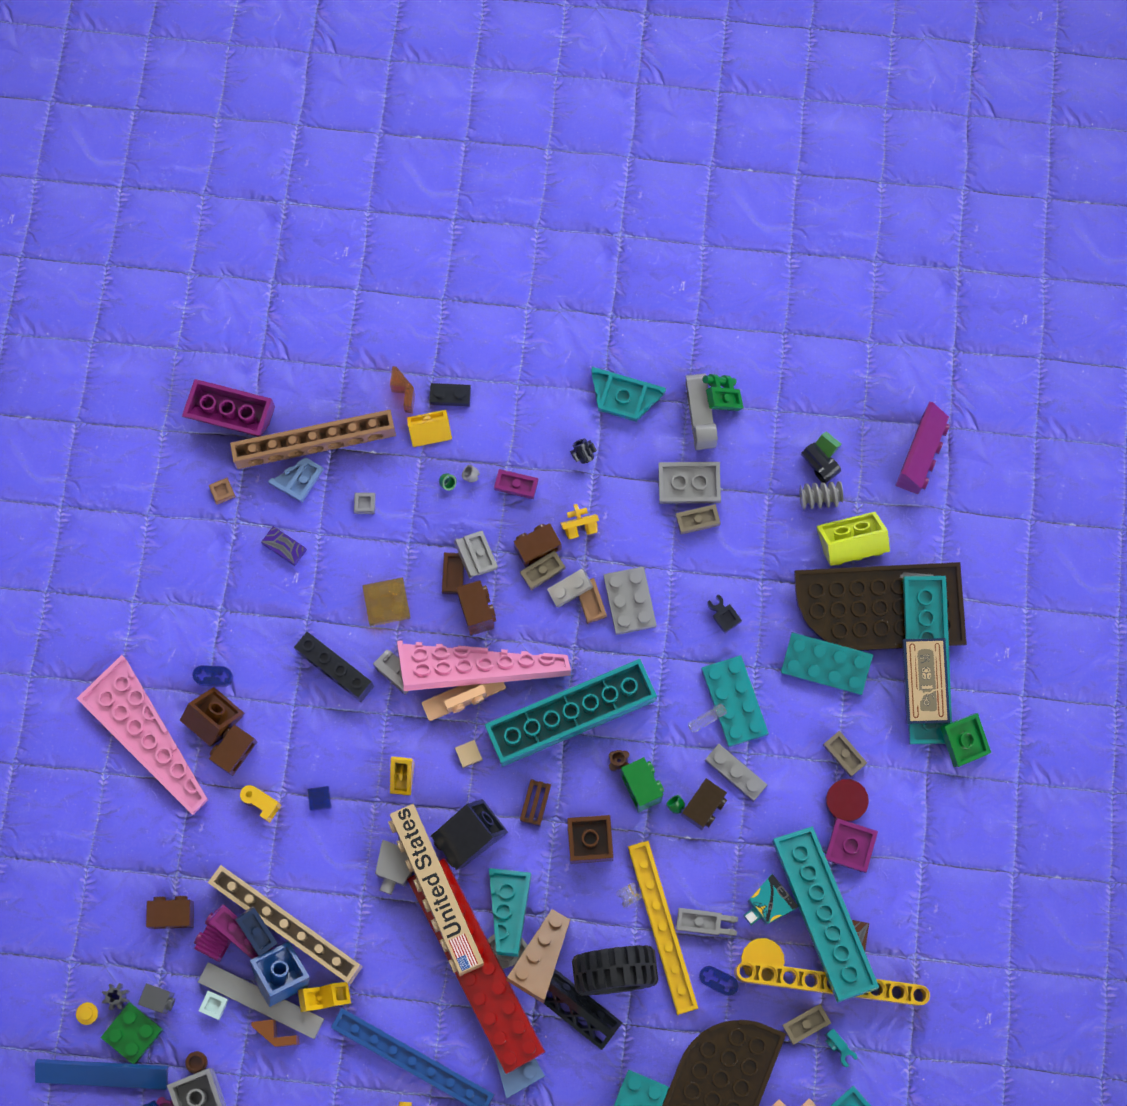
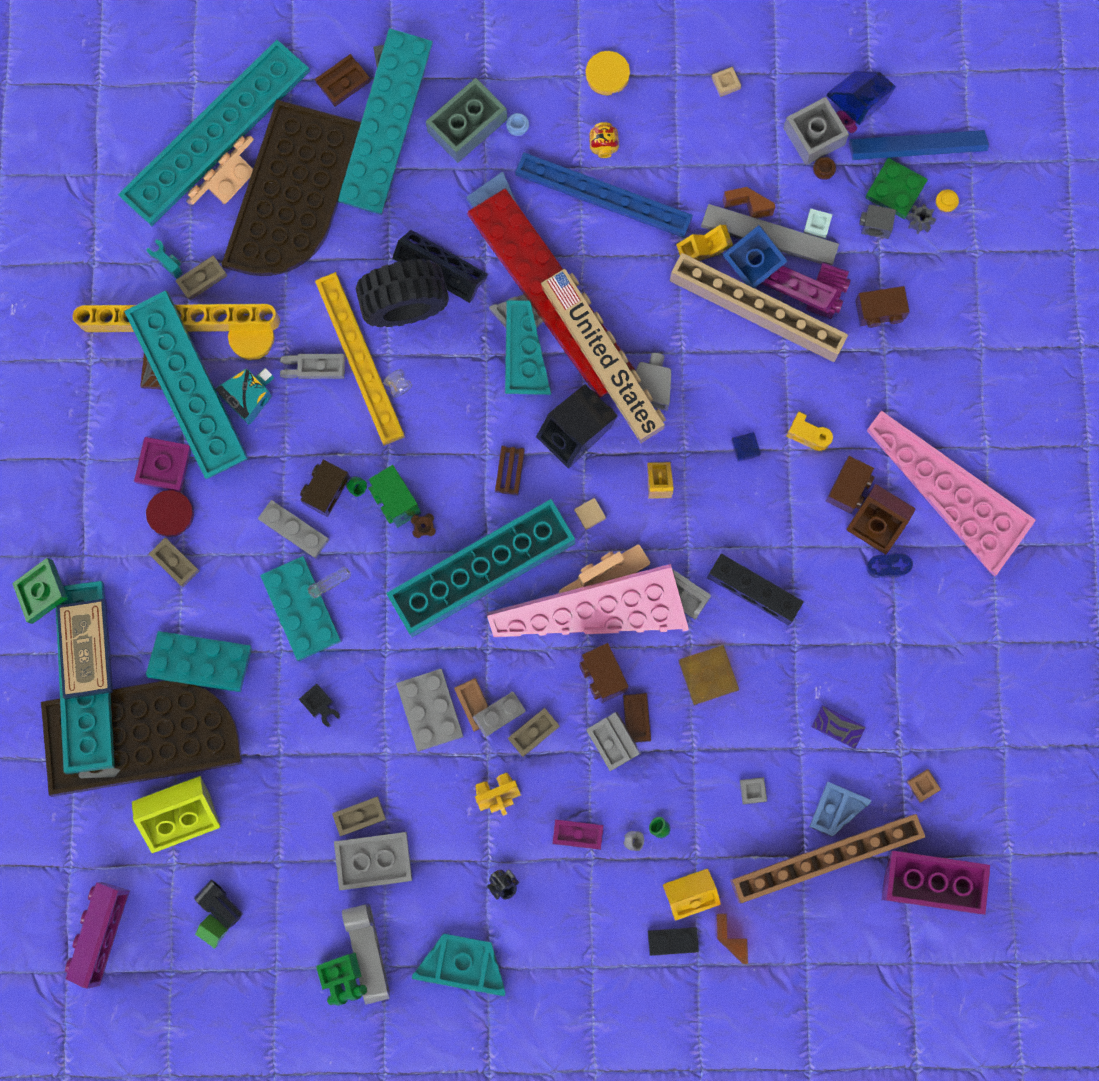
camera: 175 degrees right, 5 degrees up
dark blue plate [235,906,278,956] -> none
medium nougat wing [506,909,570,1004] -> none
reddish brown brick [513,523,562,568] -> none
reddish brown brick [567,815,614,864] -> none
clear blue beam [699,966,739,996] -> none
light grey piece [799,481,843,510] -> none

